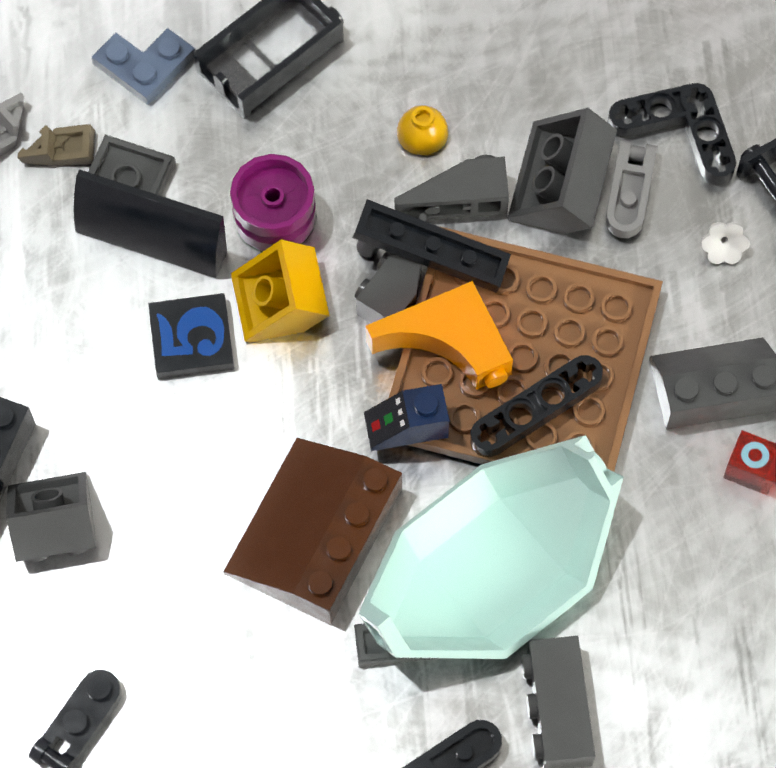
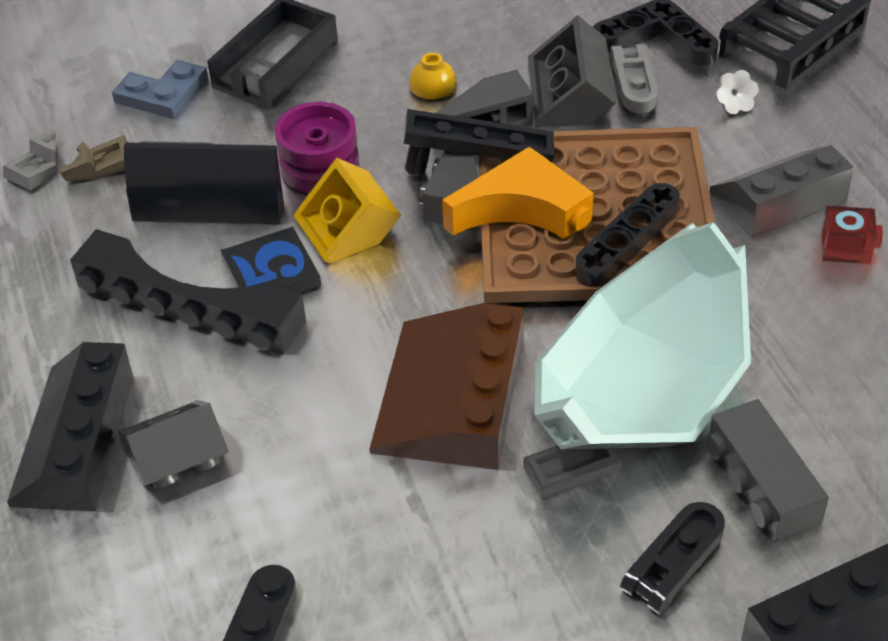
camera: 15 degrees left, 20 degrees down
dark blue slope [364,384,449,451] -> none
none -> black arch [70,229,306,355]

